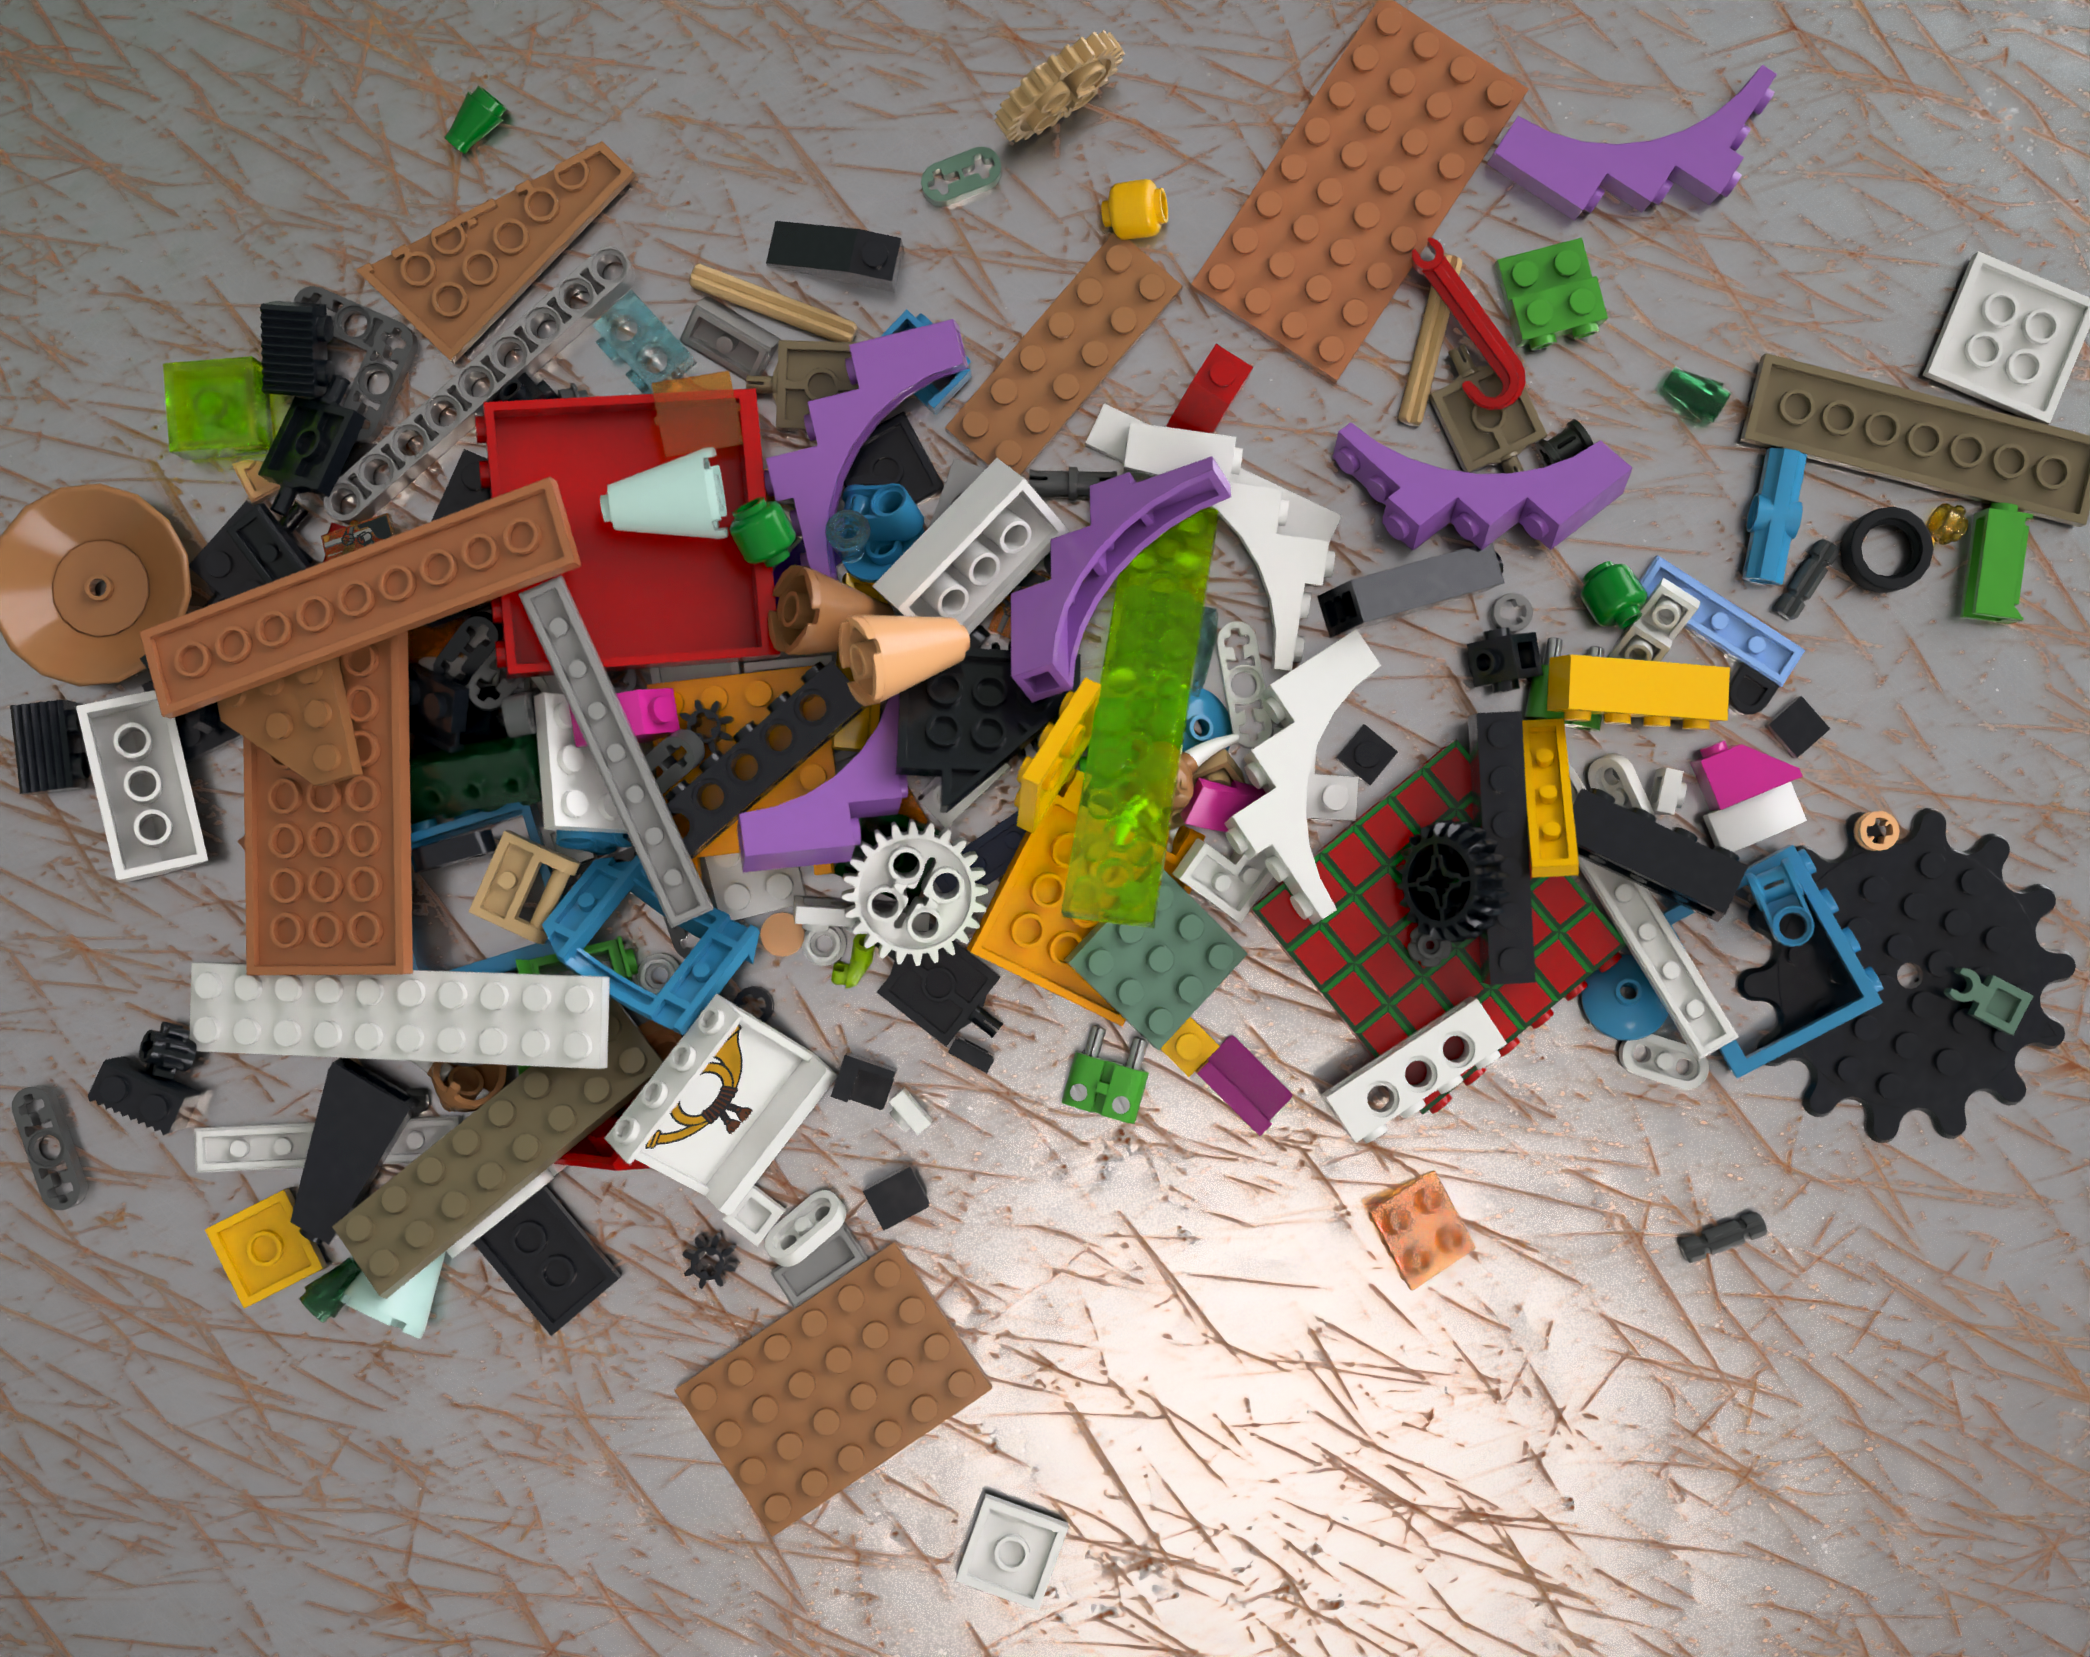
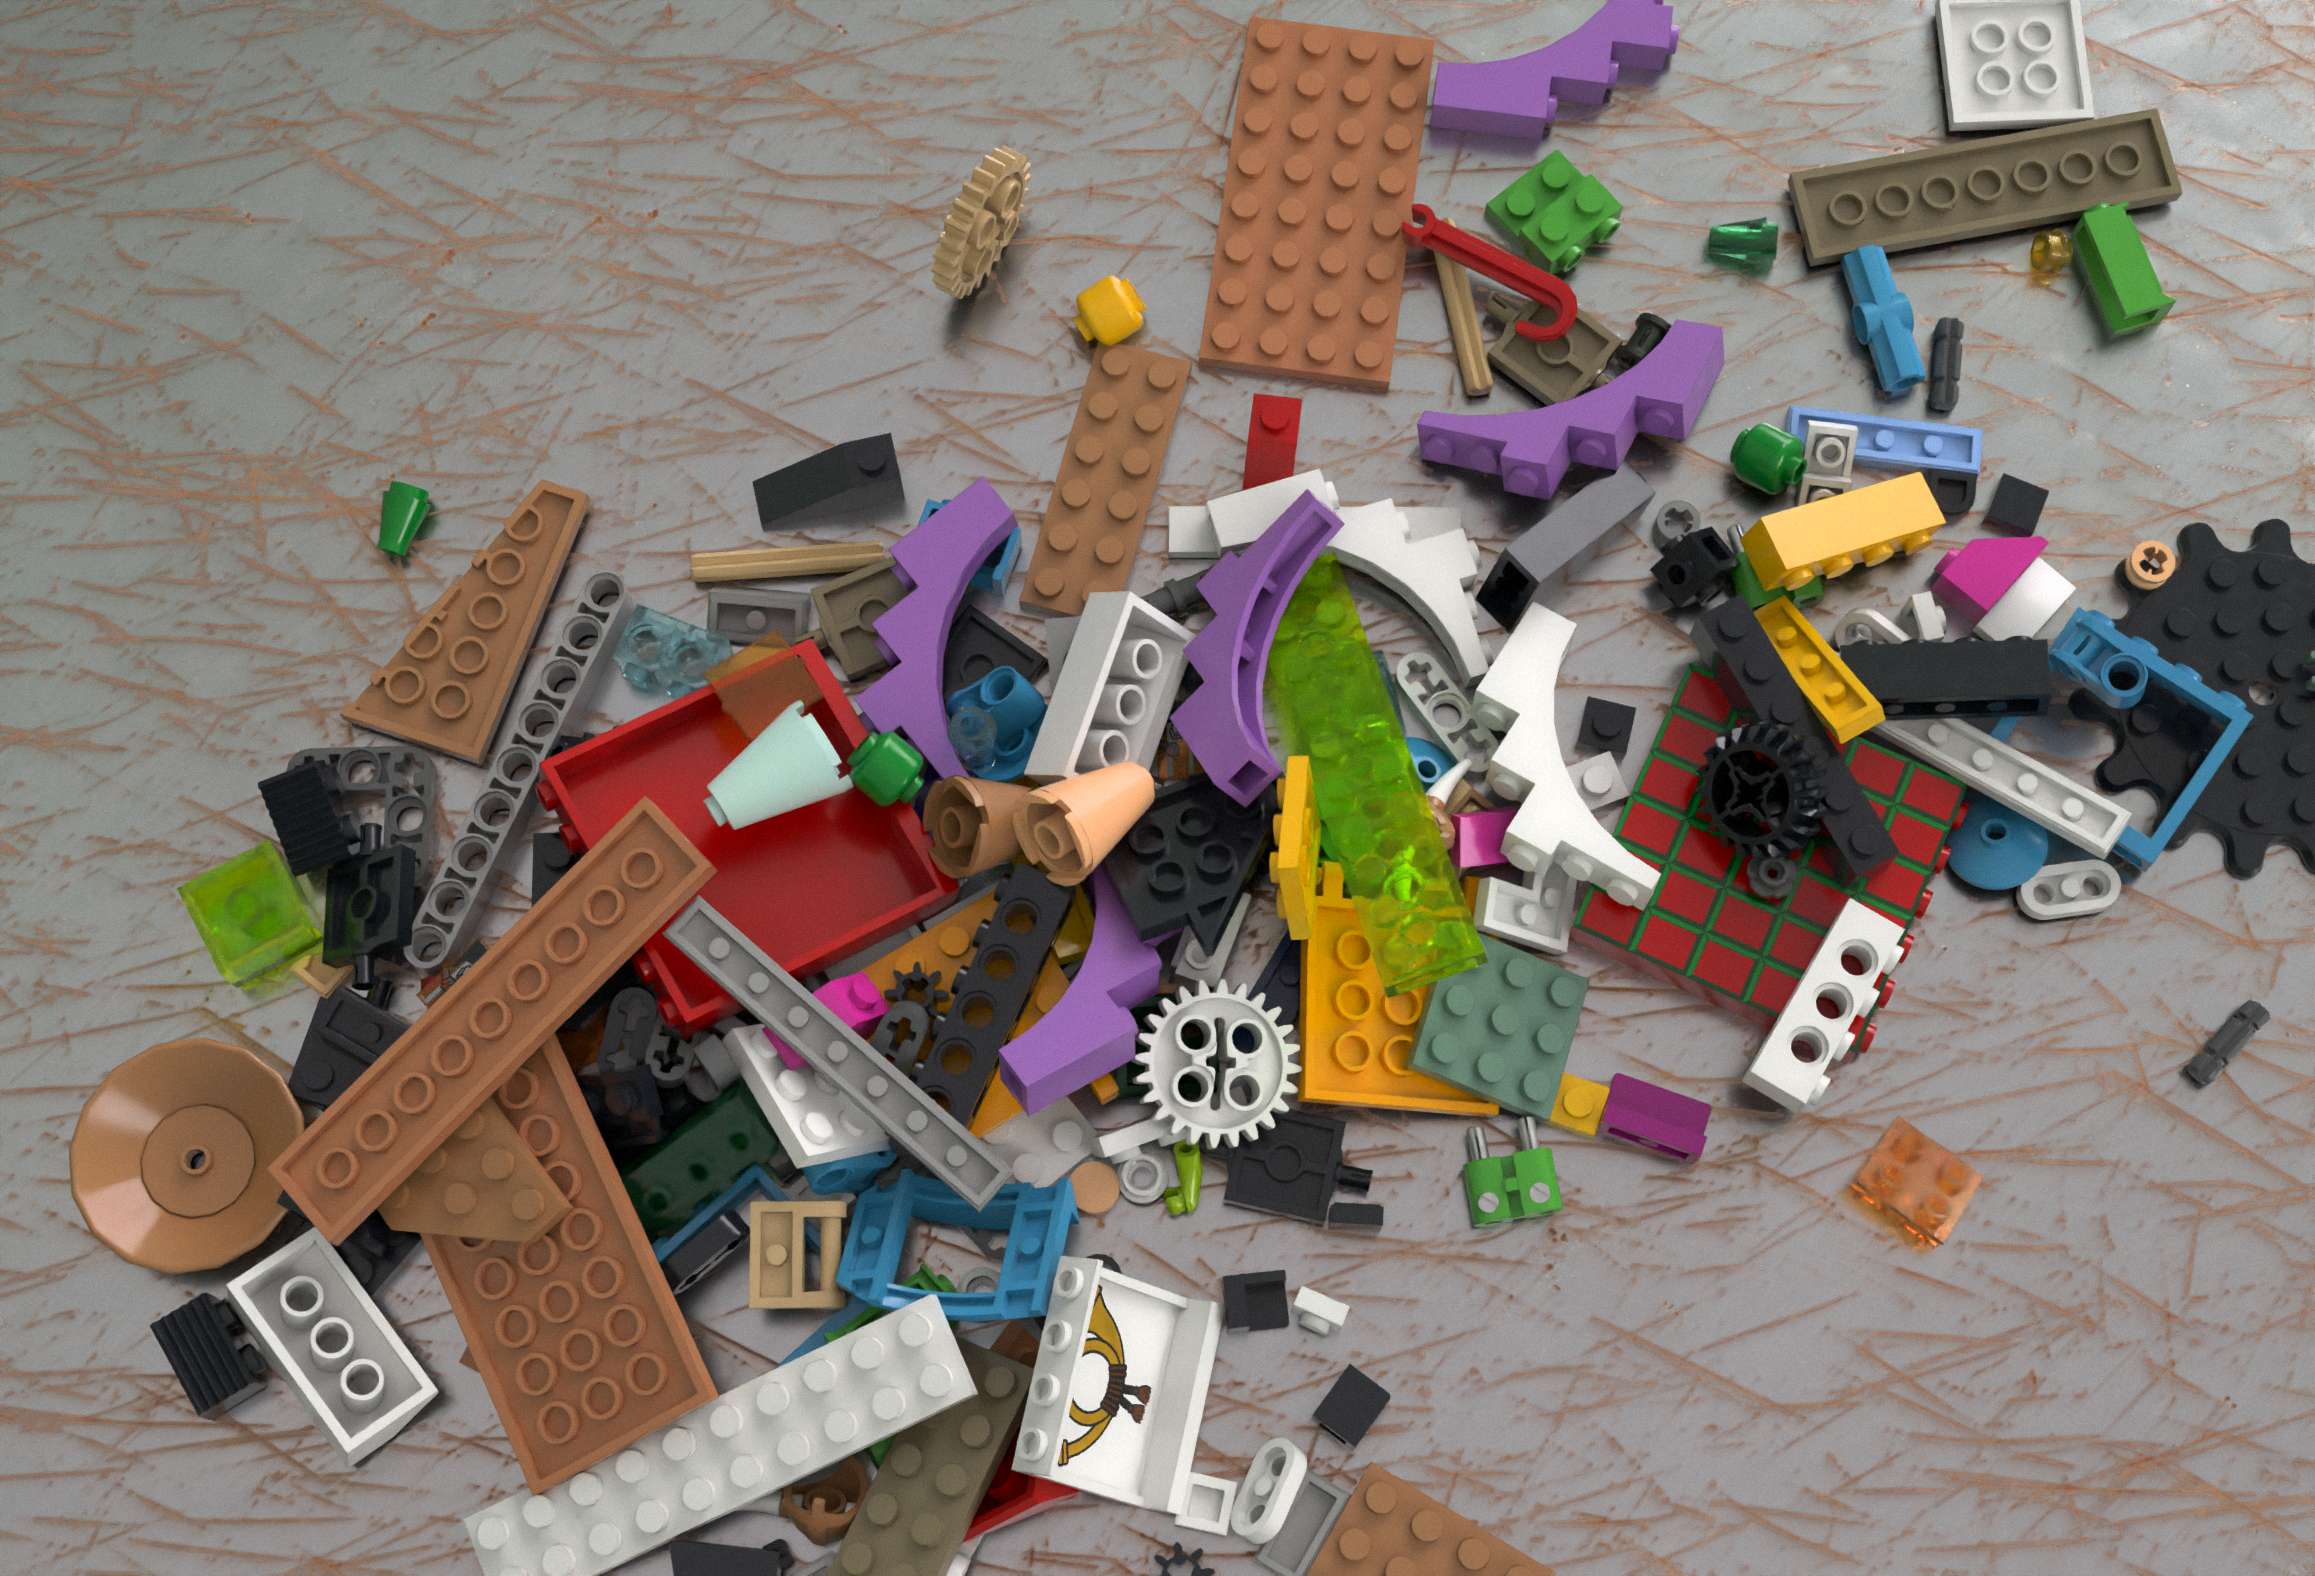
camera: 20 degrees left, 15 degrees down
sand green beam [921,146,1002,207] -> none
black tyre [1840,507,1934,593] -> none

